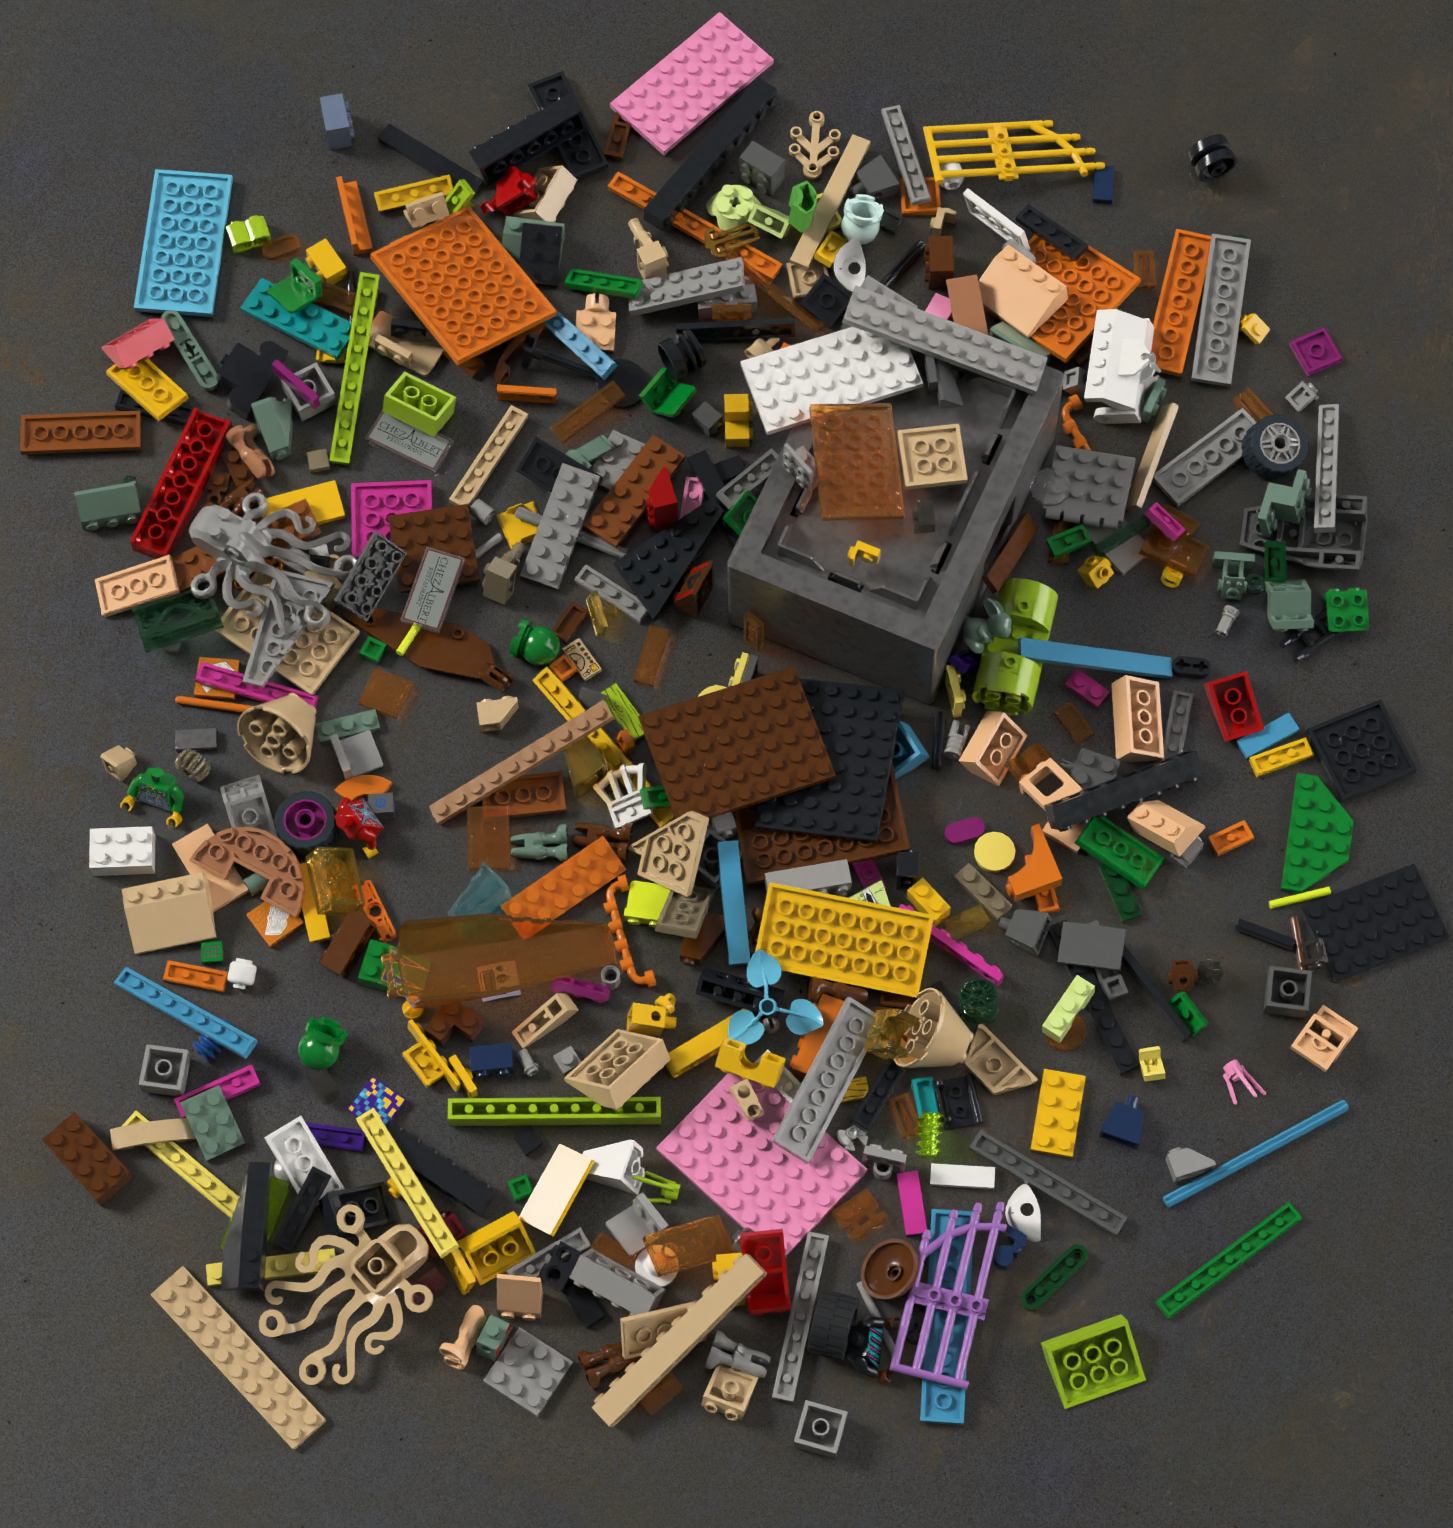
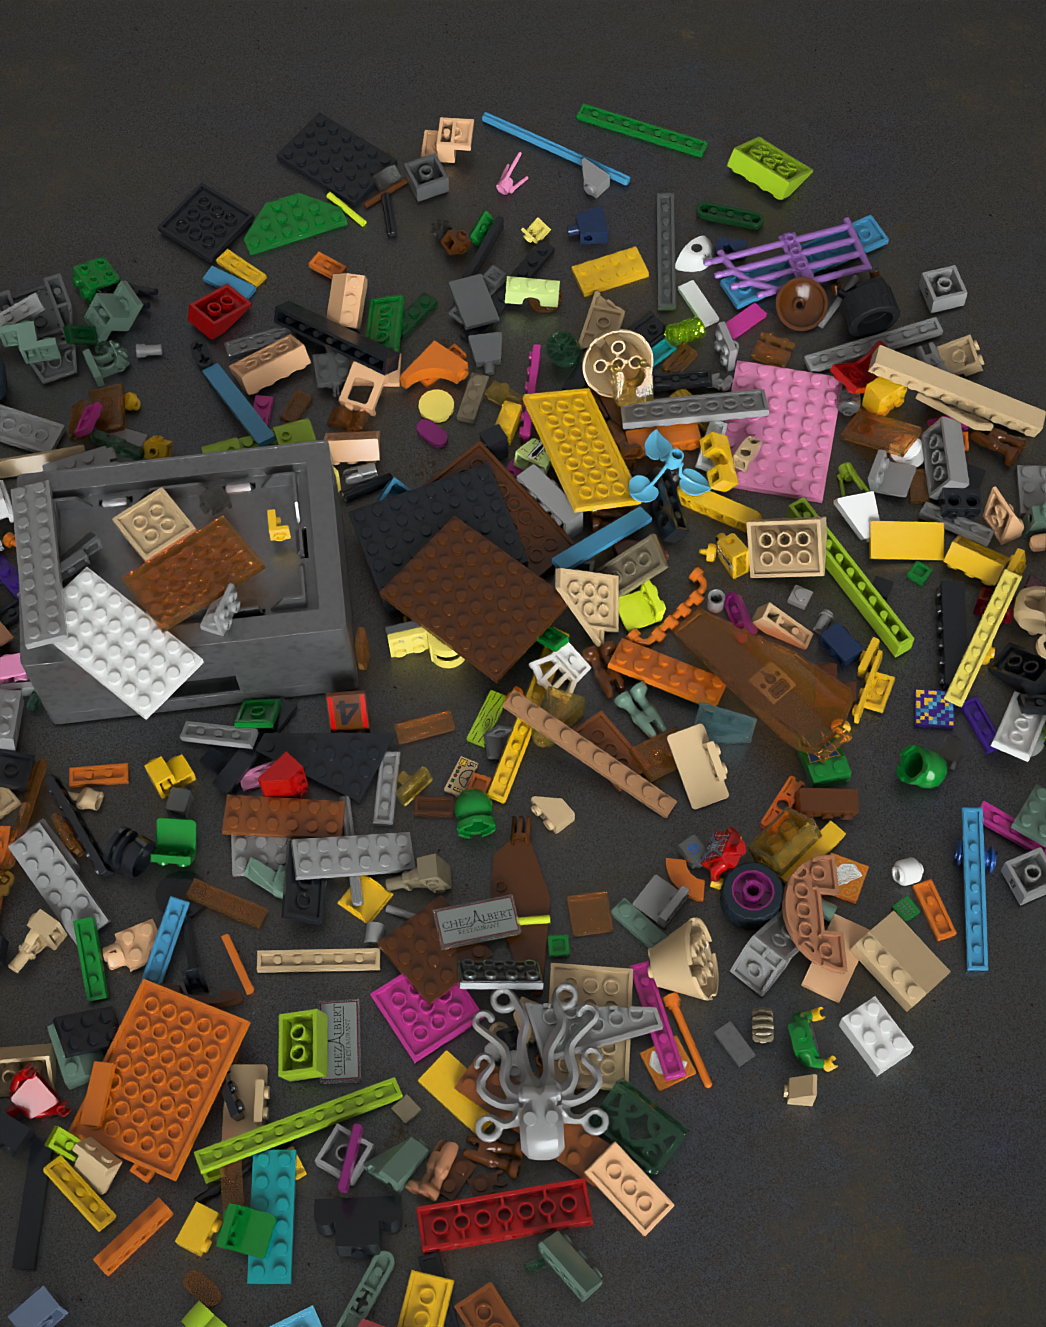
camera: 120 degrees left, 5 degrees down
none -> orange tile [80,1061,116,1128]
none -> tan bracket [667,724,729,809]

